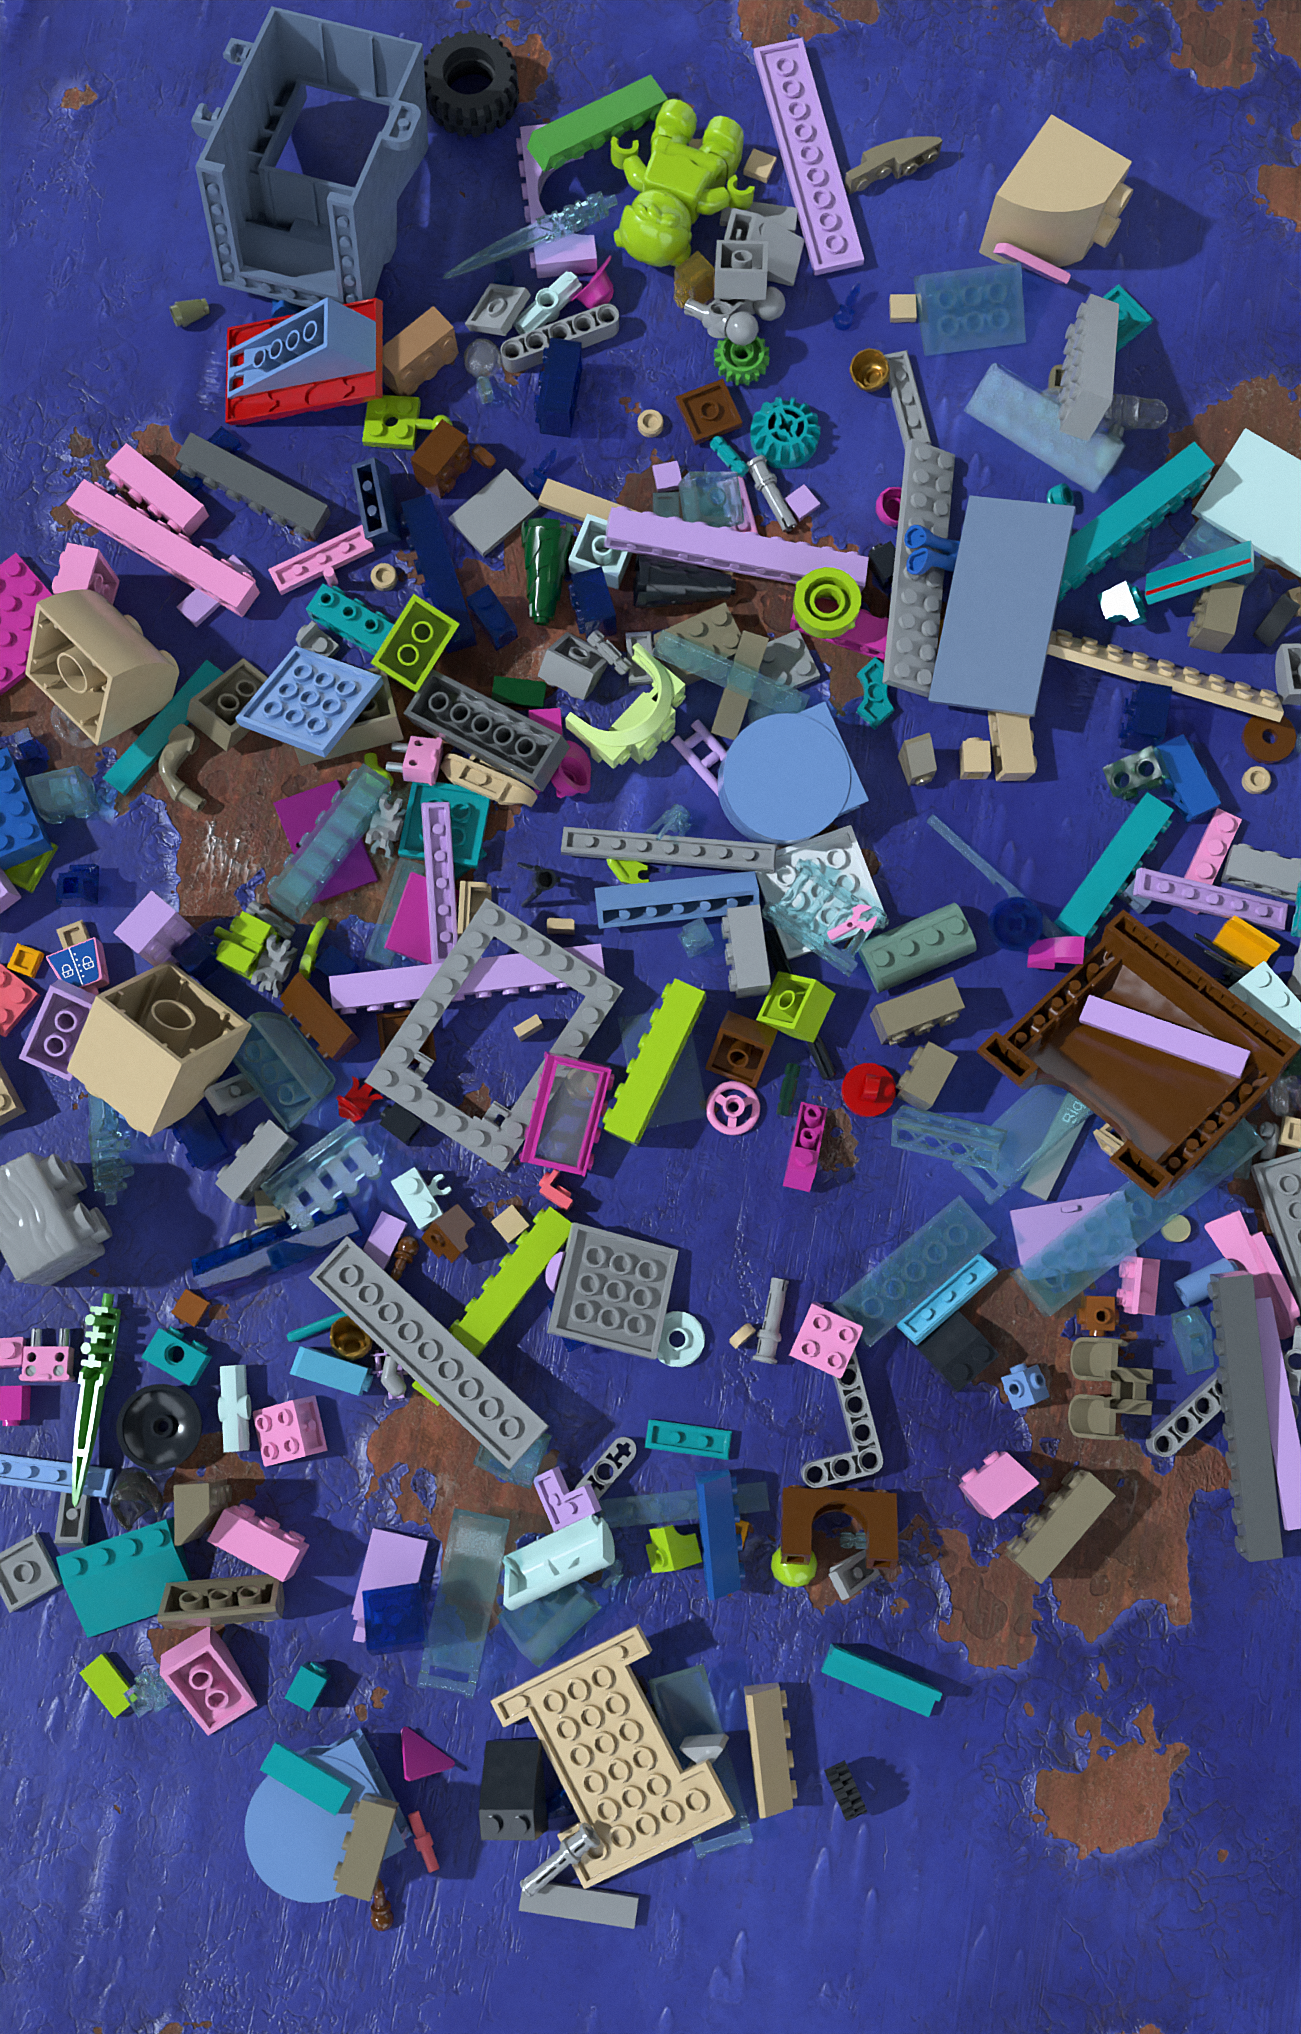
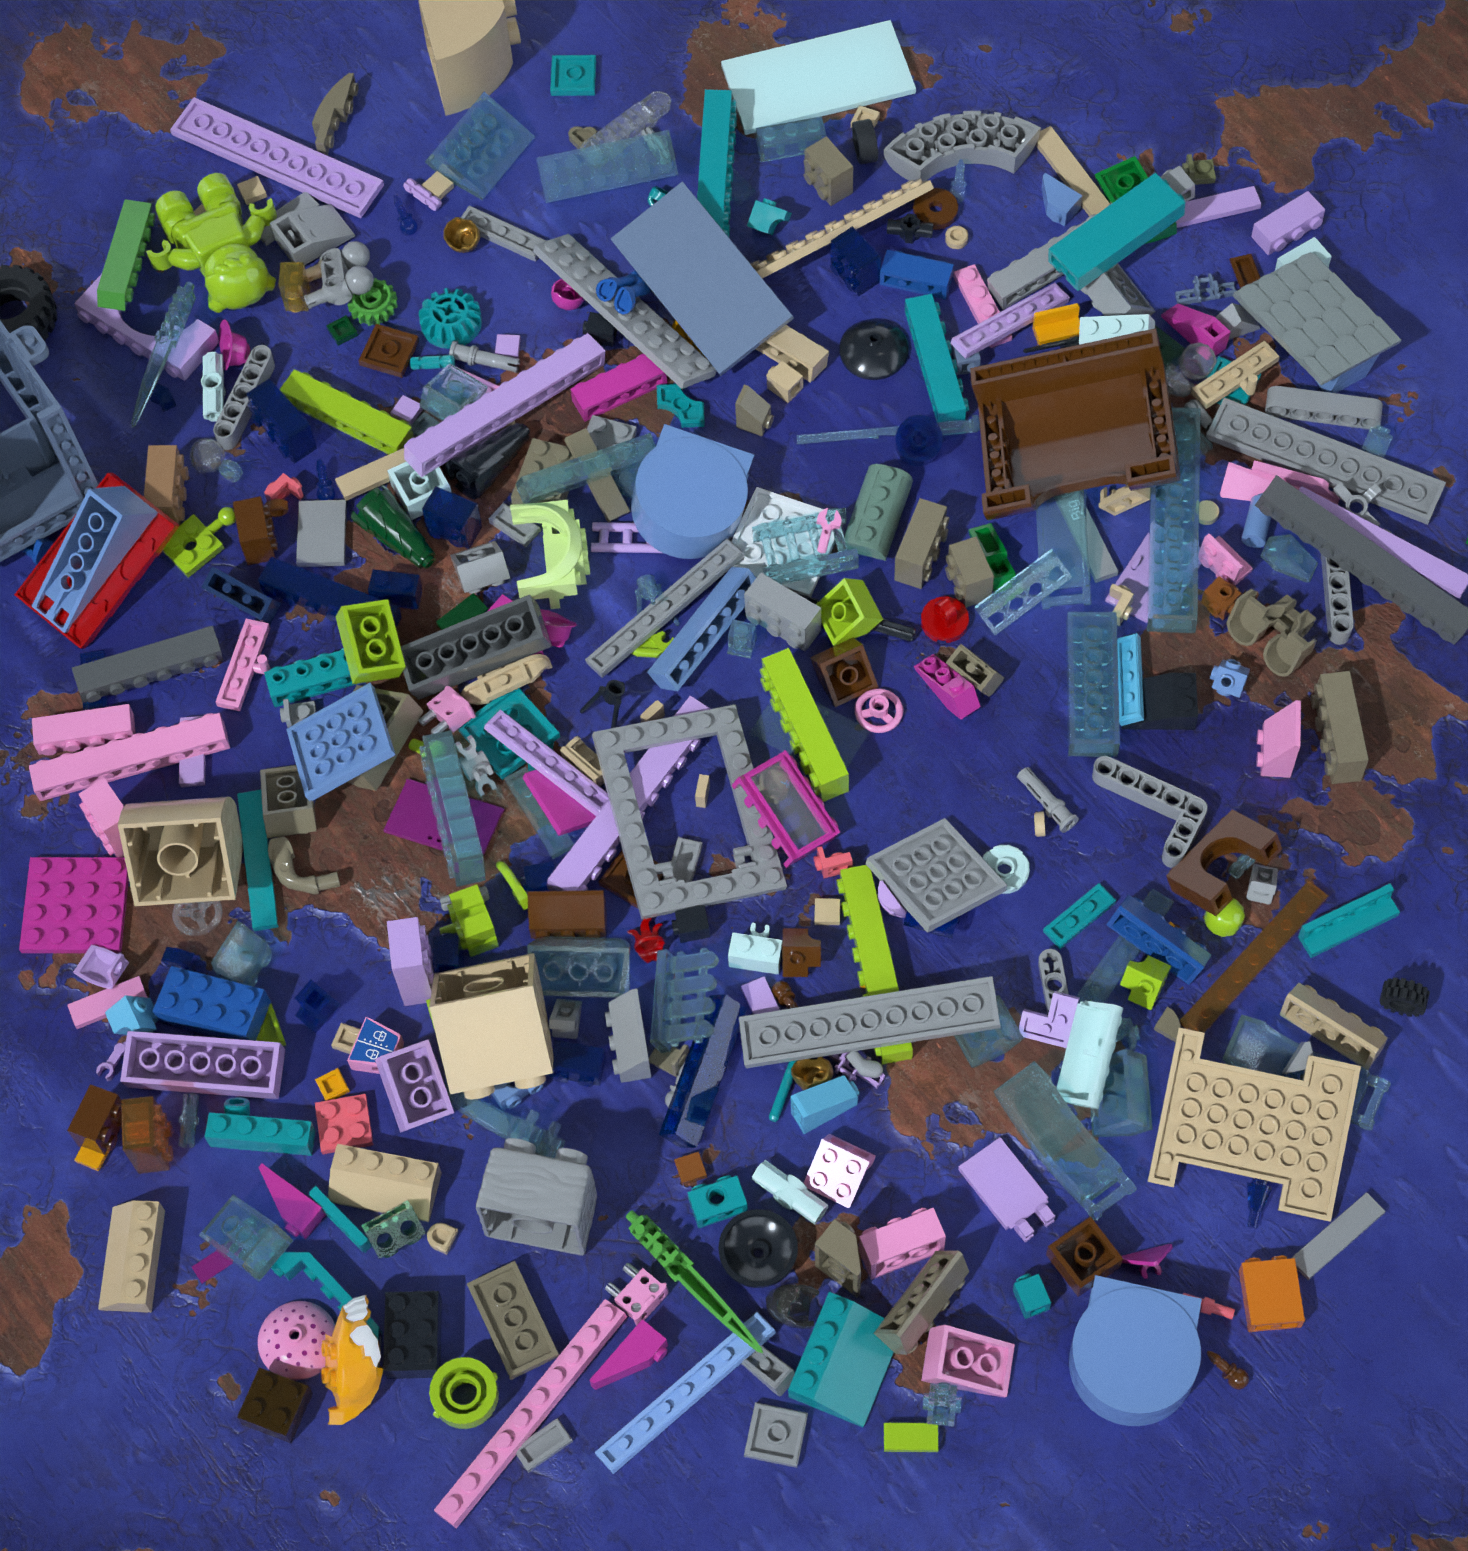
camera: 45 degrees left, 15 degrees down
light grey pin [251,934,298,998] -> none
teal tile [260,1741,352,1816] -> none
dark tan brick [333,1793,399,1902] -> none
clear blue brick [362,1582,429,1656] -> none
tan tile [371,563,398,591] -> none
light grey plate [465,284,531,336] -> none
black slope [479,1740,549,1841] -> none
light grey pin [520,1822,600,1897] -> none
light grey axle [587,630,632,675] -> none
tan tile [638,410,663,438] -> none
light grey brick [714,240,769,301] -> none
axle [776,1063,801,1117] -> none
bright pink bracket [789,1301,863,1378] -> none
lime piece [793,567,861,639] -> none
bright pink tile [993,243,1071,284] -> none
dark pink slope [1027,936,1085,969] -> none
light grey brick [1057,294,1119,442] -> none
lavender tile [1079,995,1250,1079] -> none
brick [1102,746,1170,801] -> none
teal tile [1145,540,1254,605] -> none
none -> coral bracket [264,473,304,501]
none -> lime brick [279,369,414,455]
none -> dark green tile [326,315,358,346]
none -> lavender axle [403,178,442,211]
none -> light grey tile [671,837,703,883]
none -> black dish [839,319,908,380]
none -> black axle [887,214,933,244]
none -> dark tan brick [946,644,1004,697]
none -> green slope [969,523,1017,594]
none -> reddish brown brick [1046,1216,1123,1297]
none -> tan bracket [1109,584,1134,626]
none -> dark tan tile [1154,1006,1180,1042]
none -> clear orange tile [1180,880,1328,1033]
none -> orange brick [1239,1255,1305,1332]

